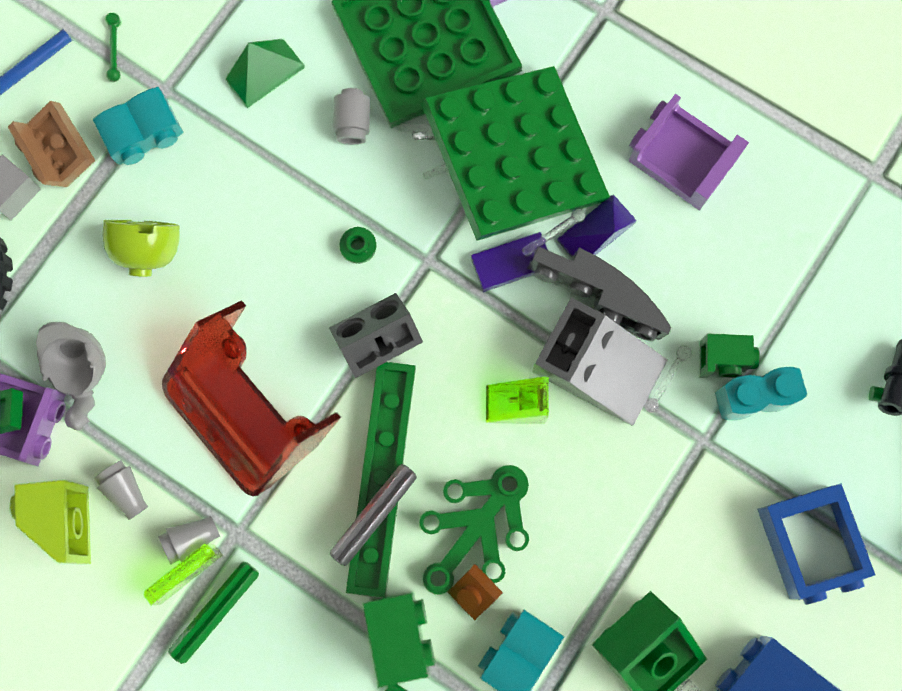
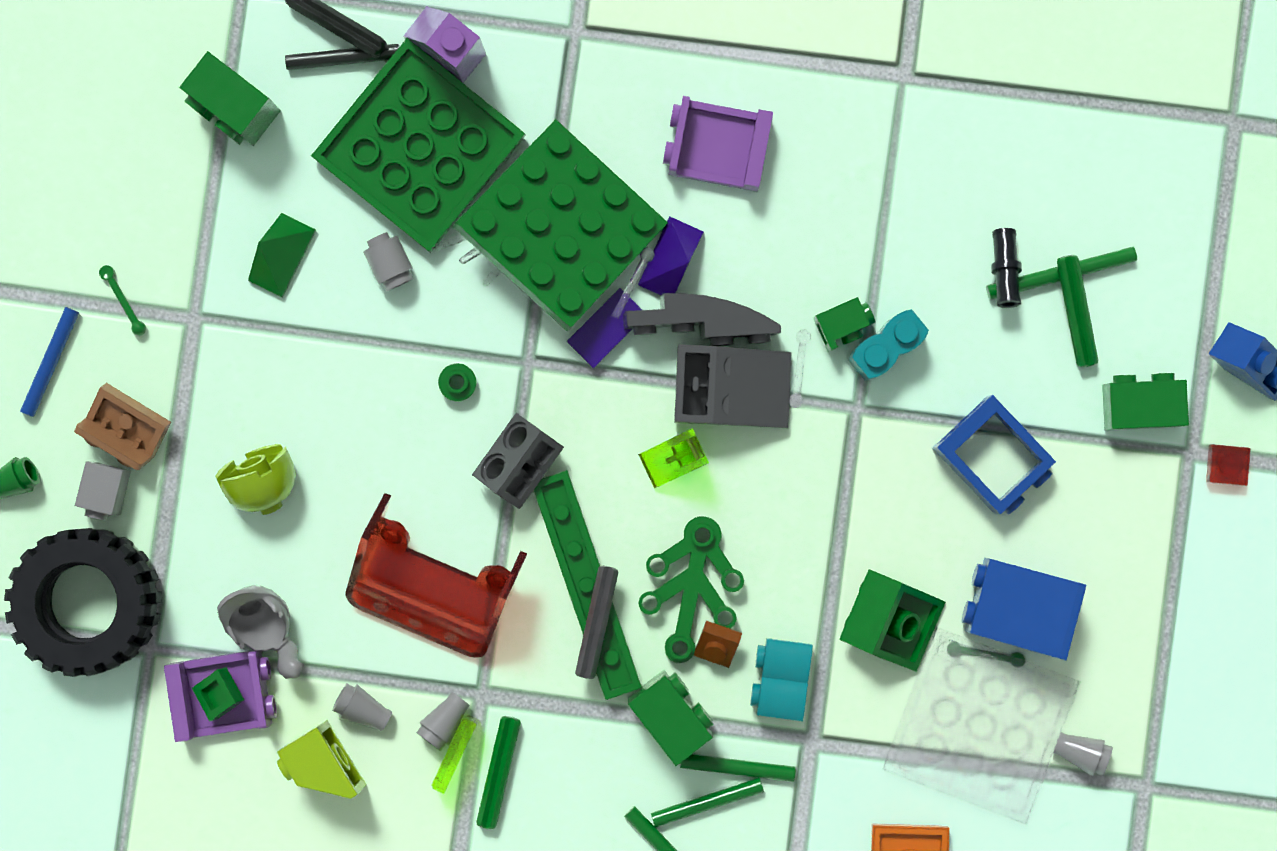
camera: 25 degrees left, 10 degrees up
teal brick [92,87,184,165] -> none

